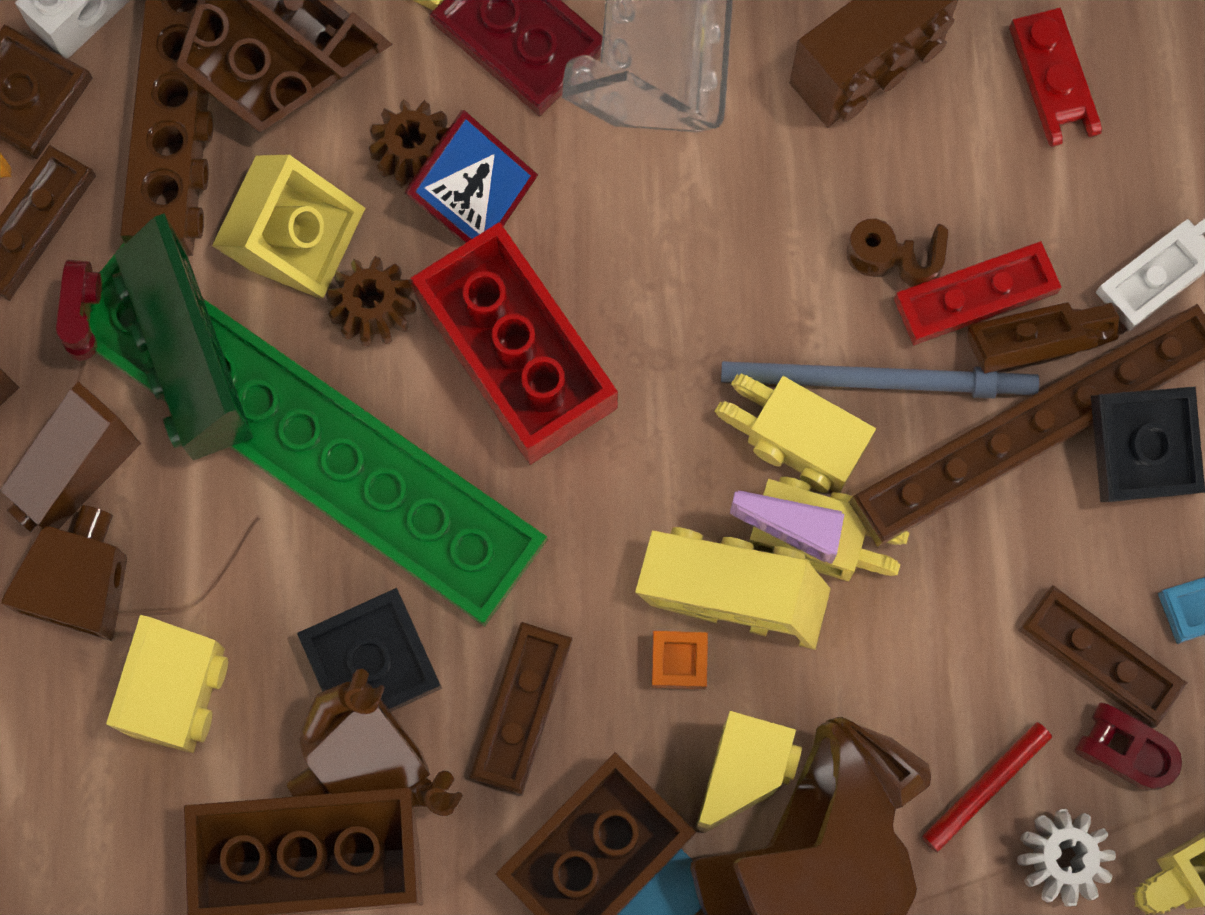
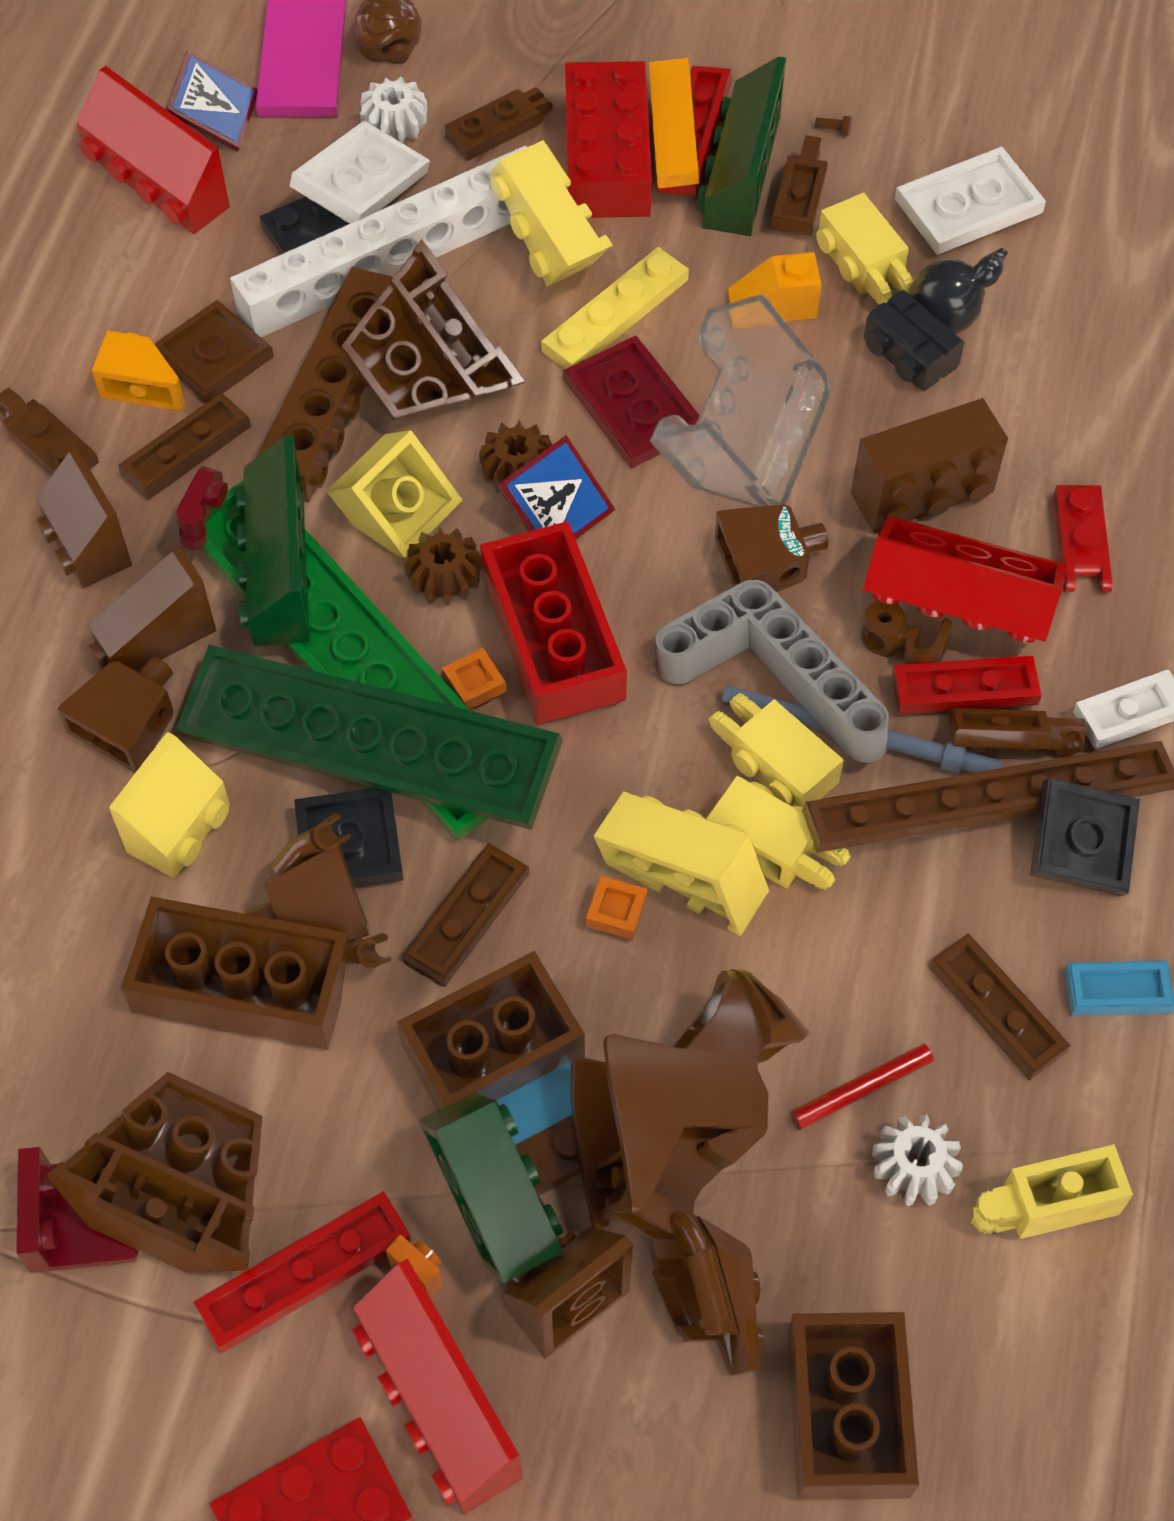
camera: 15 degrees right, 15 degrees down
light yellow slope [695,711,802,833] -> none
lavender slope [730,490,844,564] -> none
dark red plate [1074,702,1182,790] -> none
none -> dark green plate [175,645,563,830]
none -> orange plate [442,648,506,710]
none -> light grey beam [655,580,889,763]
none -> reddish brown torso [714,504,828,592]
none -> red brick [863,515,1067,643]

